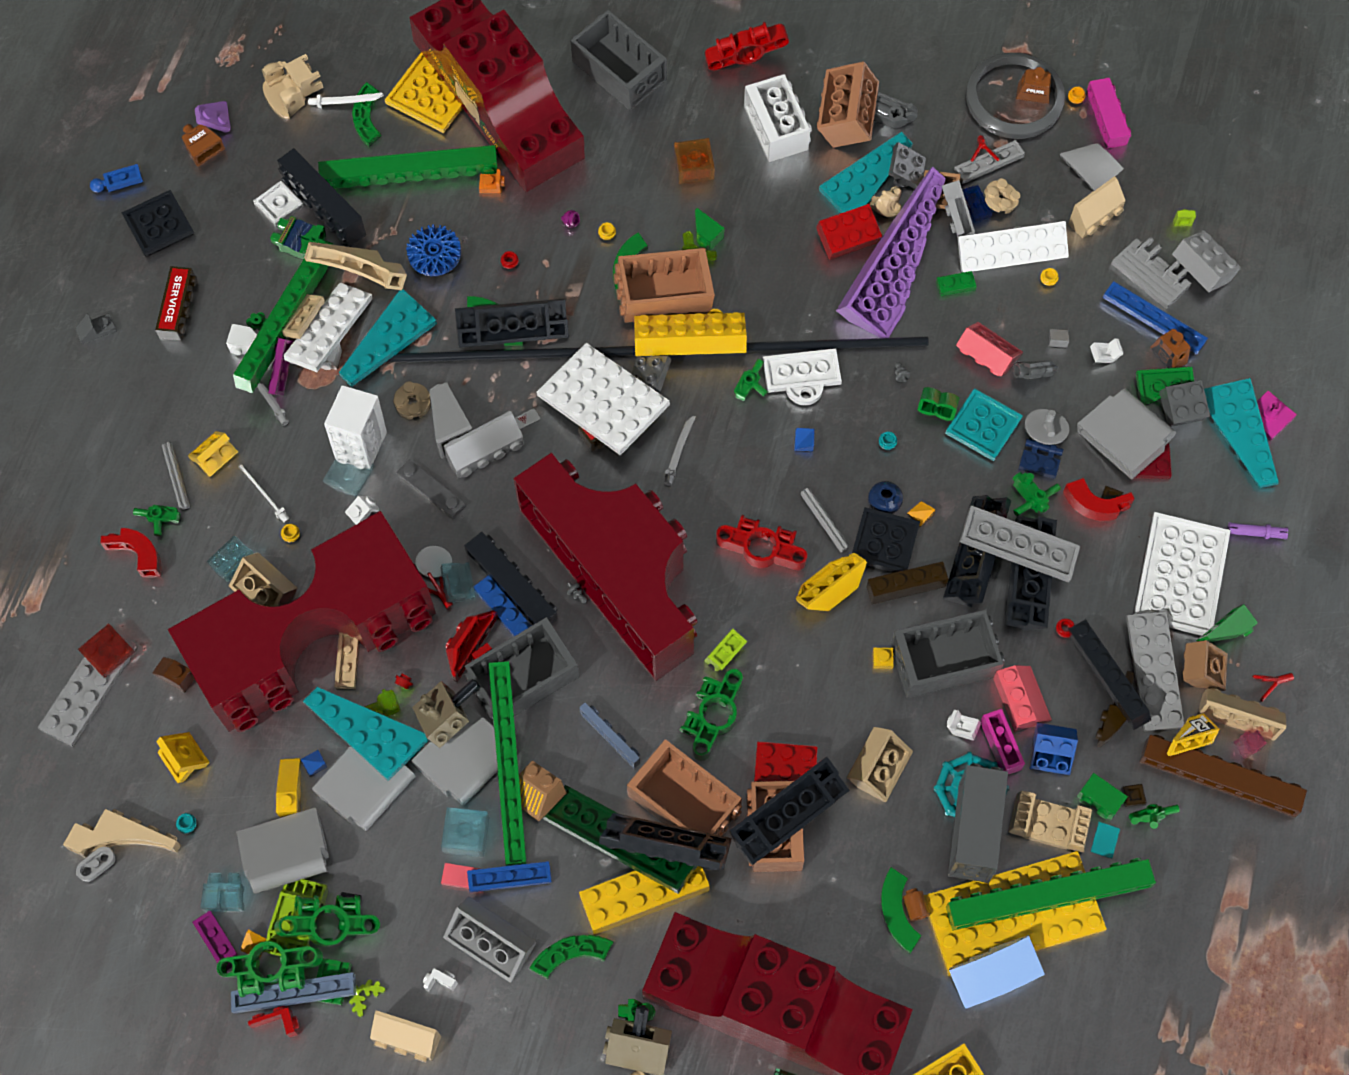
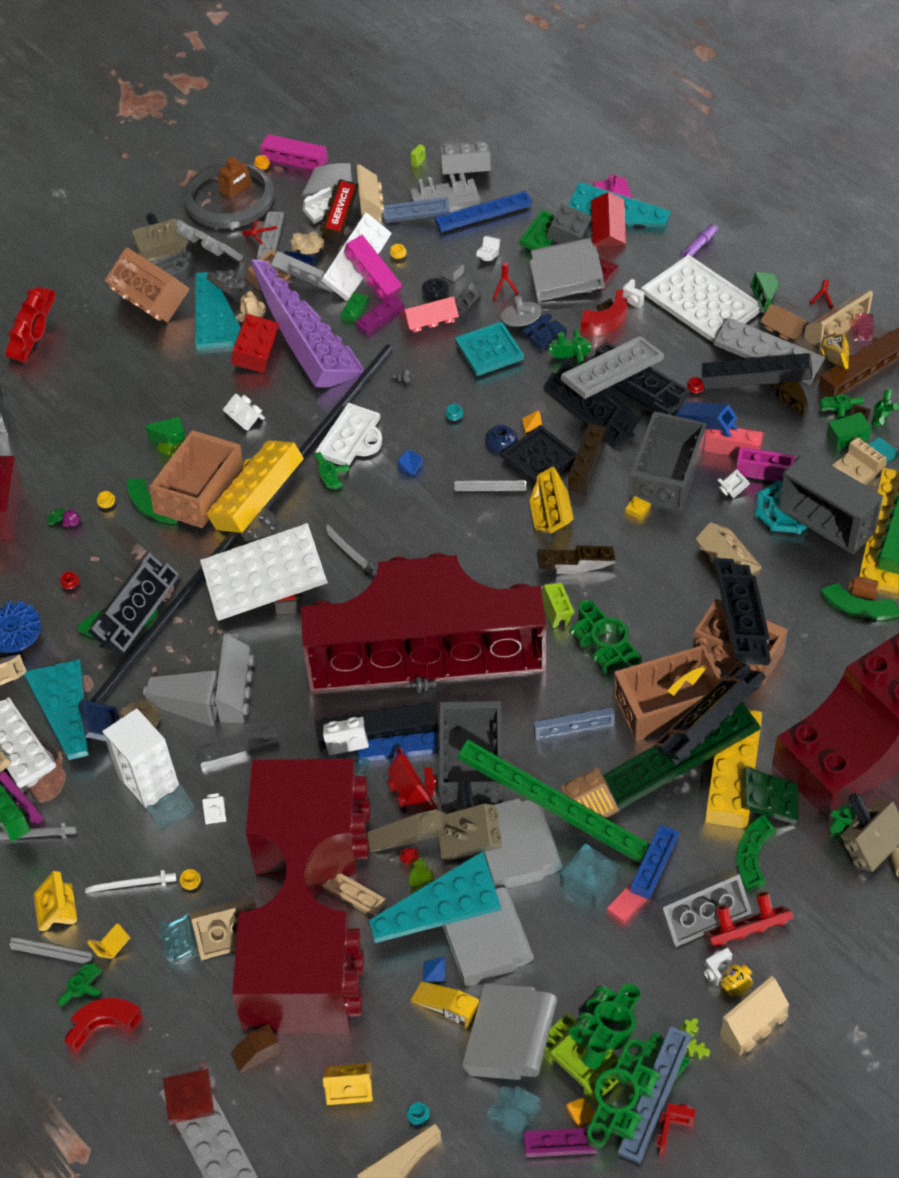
camera: 55 degrees left, 15 degrees down
clear orange brick [674,138,715,184] -> none
red piece [716,514,807,570] -> none
white brick [744,74,812,162] -> none
red brick [754,742,818,782] -> none
green brick [917,387,960,421] -> none
blue slope [1030,723,1078,775] -> none
dark orange torso [1150,329,1190,368] -> none
none -> green plant [46,508,66,525]
none -> dark blue plate [78,700,119,741]
none -> yellow bracket [87,923,130,959]
none -> dark tan piece [131,212,188,261]
none -> light grey hinge [176,219,243,262]
none -> white bracket [223,393,265,431]
none -> white bracket [303,187,332,223]
none -> brick [319,179,358,244]
none -> white bracket [323,717,369,755]
none -> dark pink brick [344,234,403,302]
none -> magenta plate [355,296,404,335]
none -> dark tan slope [368,809,448,853]
none -> sand blue plate [384,197,450,223]
none -> black gear [422,278,449,300]
none -> red plant [492,262,518,300]
none -> dark brown slope [536,545,616,574]
none -> red slope [591,192,626,246]
none -> white bracket [622,279,644,308]
none -> yellow slope [668,665,707,696]
none -> blue brick [676,402,737,437]
none -> red plate [703,892,793,946]
none -> yellow head [720,964,753,998]
none -> dark green plate [741,767,799,824]
none -> green piece [819,394,864,419]

